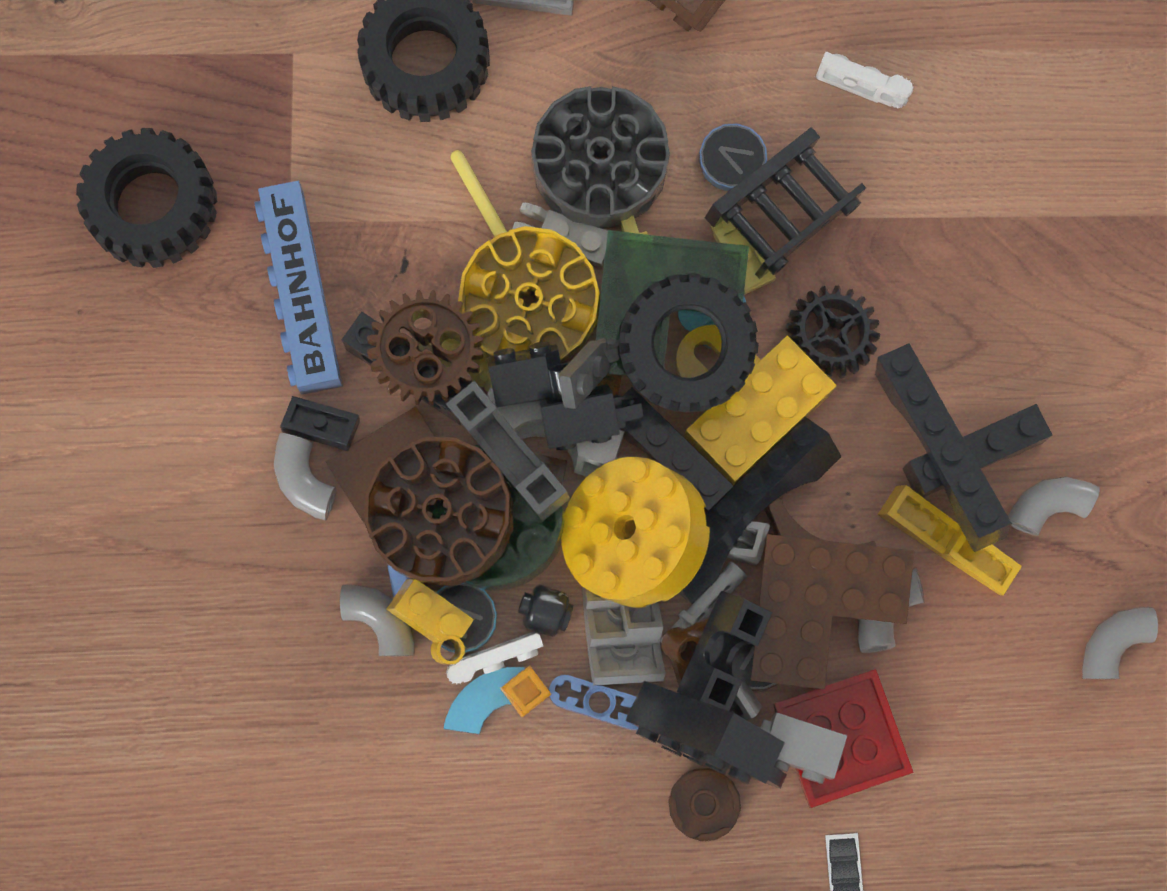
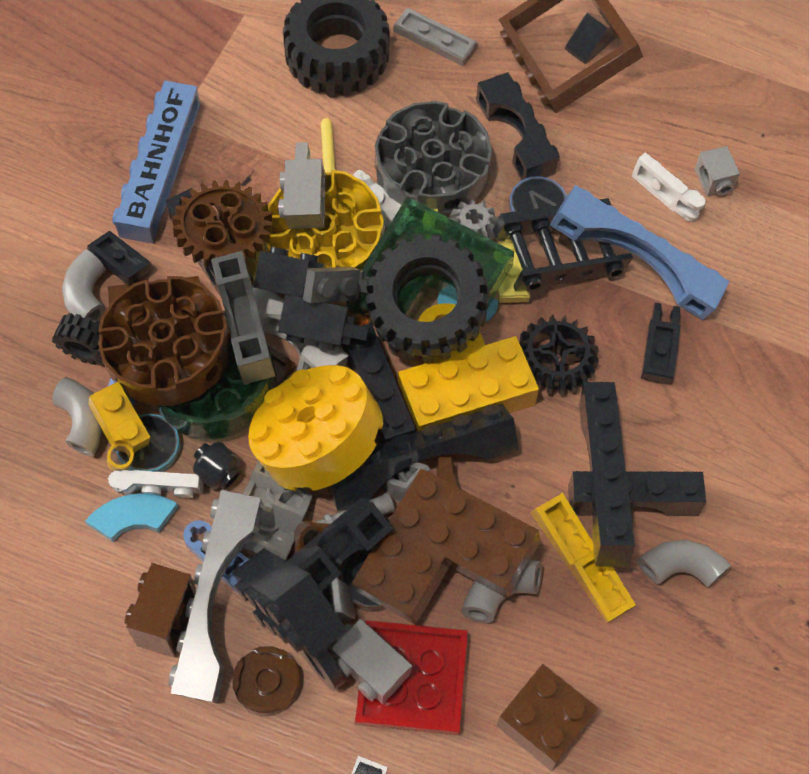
camera: 25 degrees right, 15 degrees down
black tyre [76,128,218,268] -> none
light orange tile [500,665,551,717] -> none
light grey cylinder [1082,607,1158,679] -> none
none -> black tyre [52,313,103,365]
none -> reddish brown brick [124,563,196,658]
none -> light grey arch [168,490,265,703]
none -> light grey hinge [279,142,326,229]
none -> light grey gear [448,198,498,250]
none -> black arch [476,72,560,180]
none -> reddish brown brick [496,663,598,771]
none -> medium blue arch [550,185,730,320]
none -> black hinge [641,302,681,384]
none -> light grey brick [694,146,740,197]

